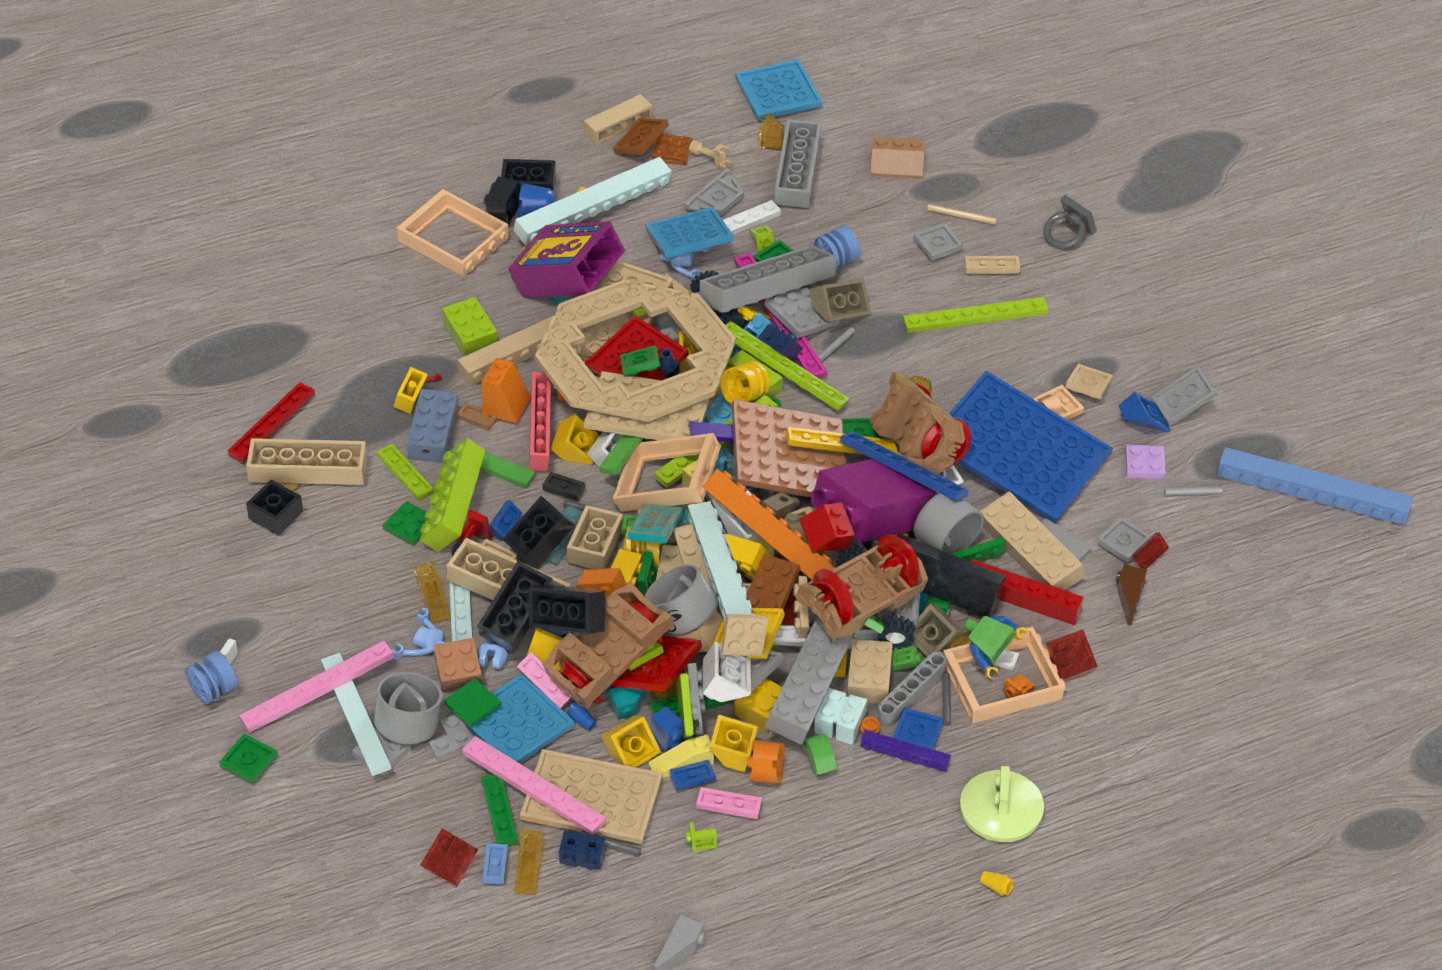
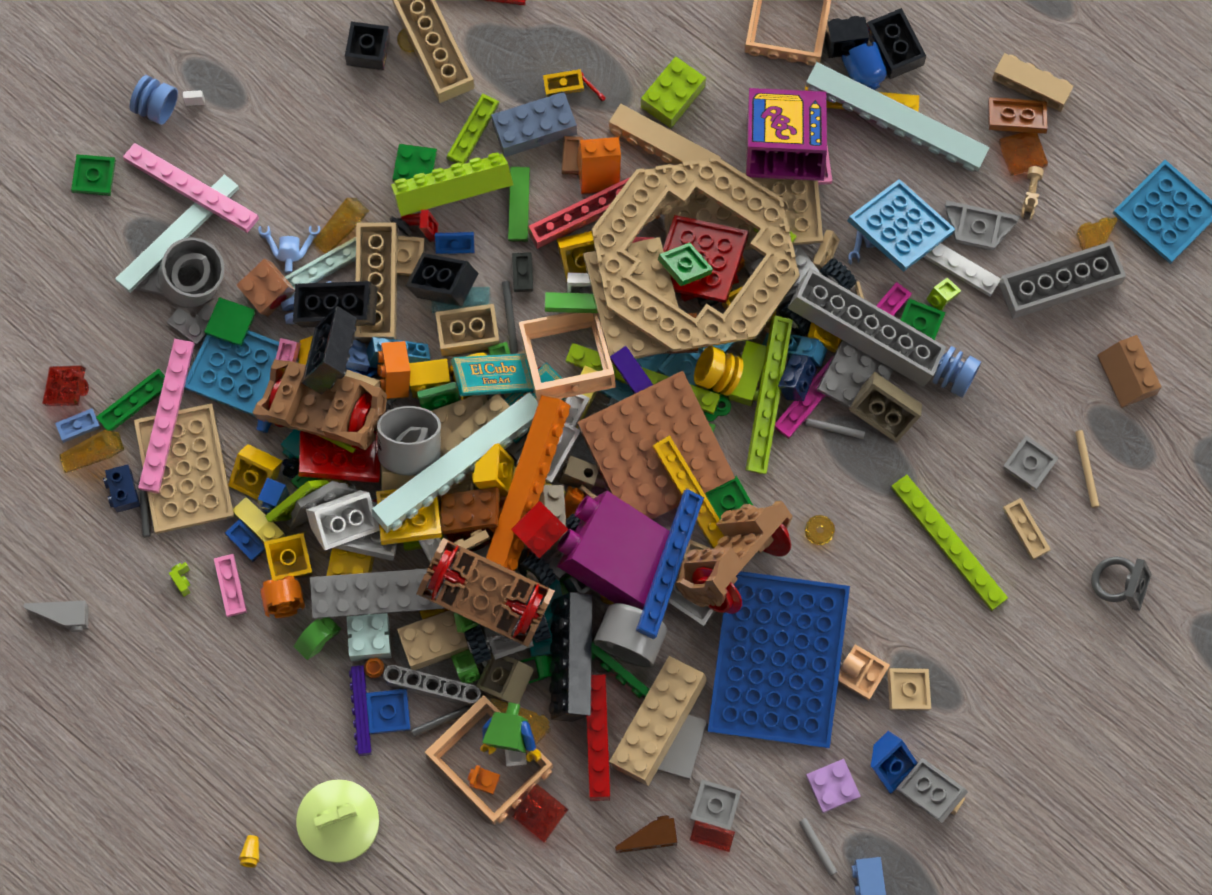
camera: 65 degrees right, 25 degrees up
dark blue cone [659,349,677,374] -> none
tan plate [721,614,768,656] -> none
none -> black plate [282,458,299,478]

